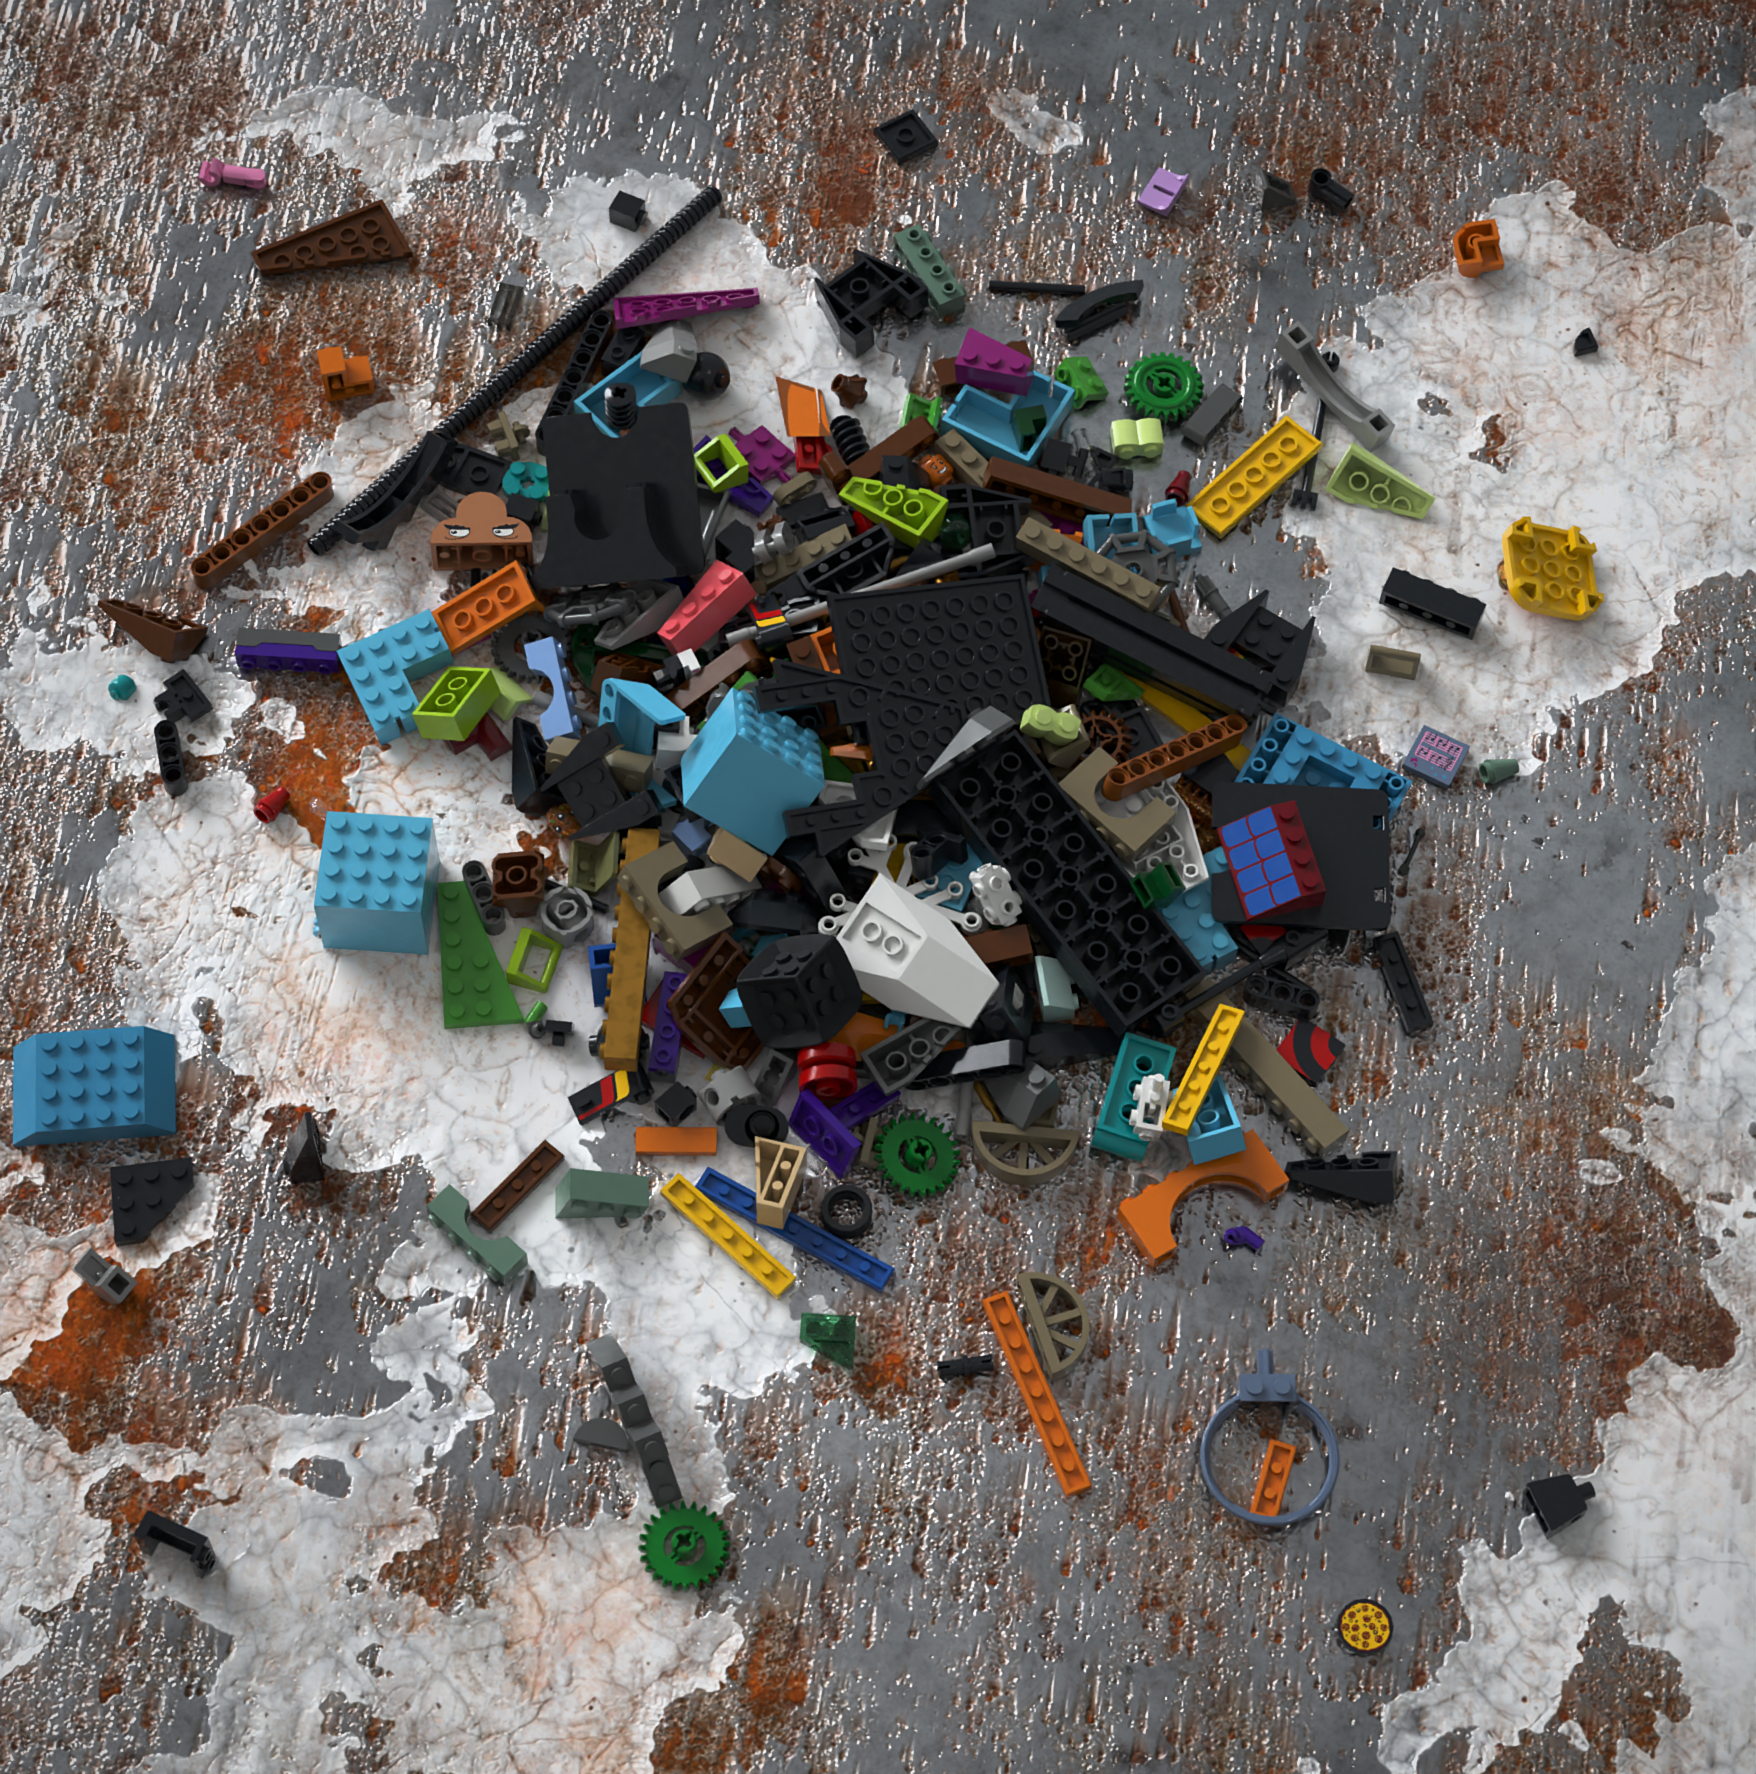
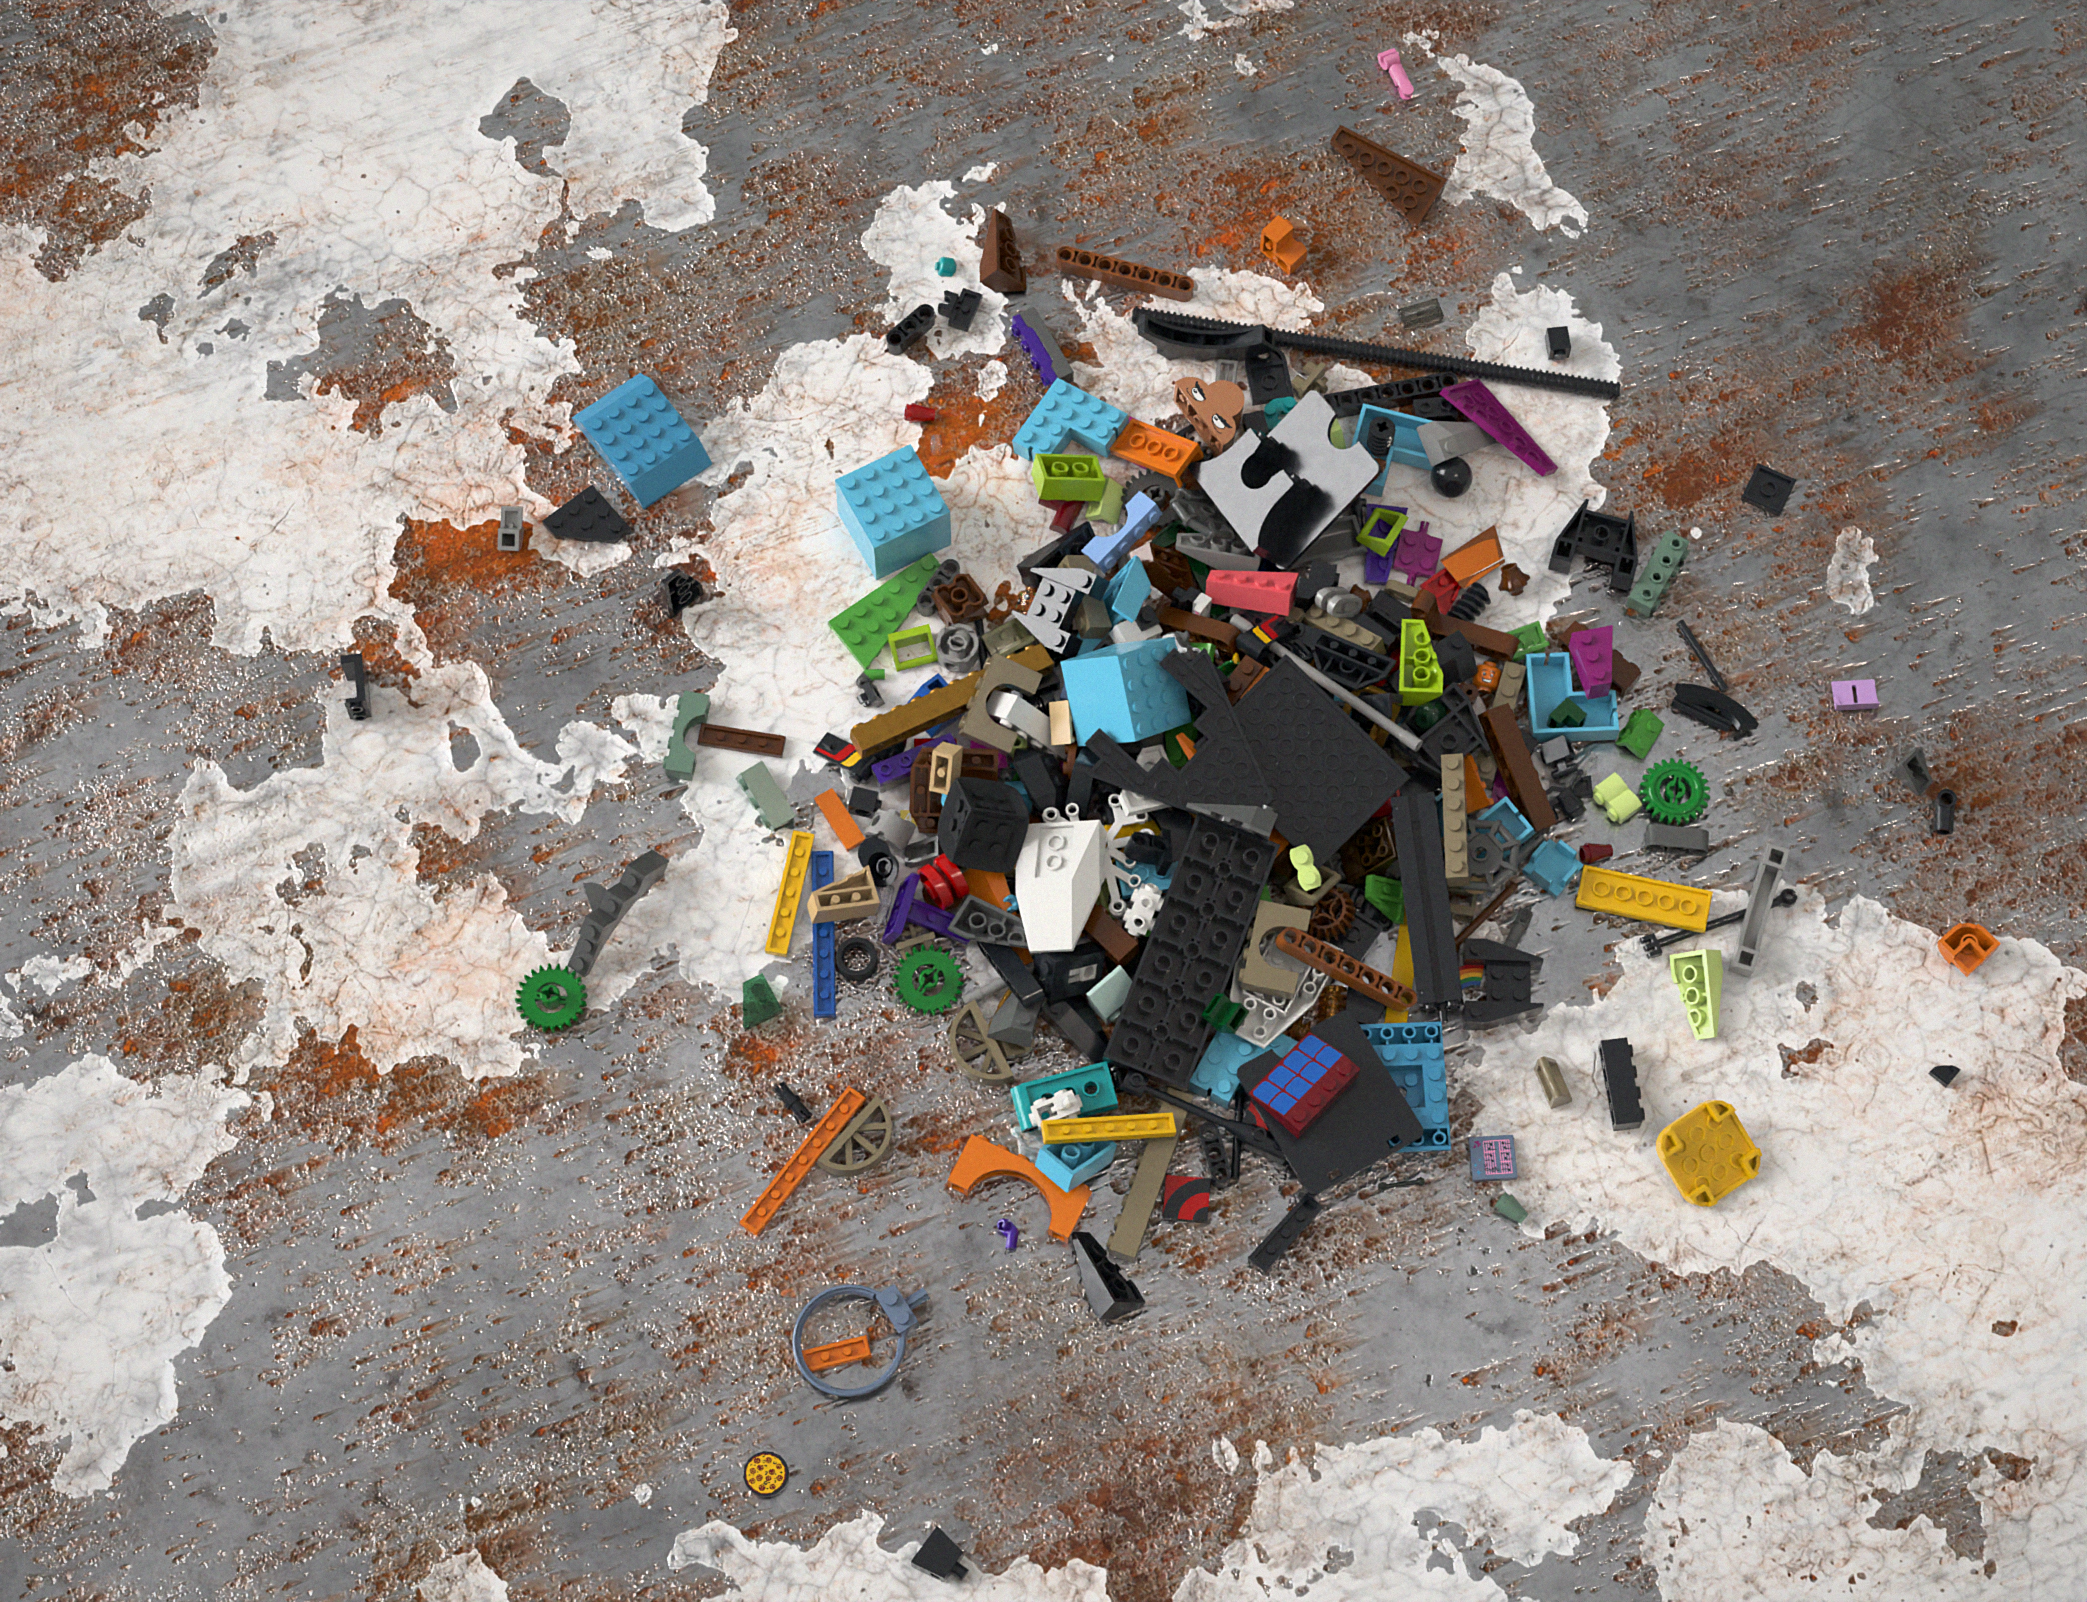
camera: 60 degrees right, 5 degrees up
none -> tan brick [929,742,963,795]

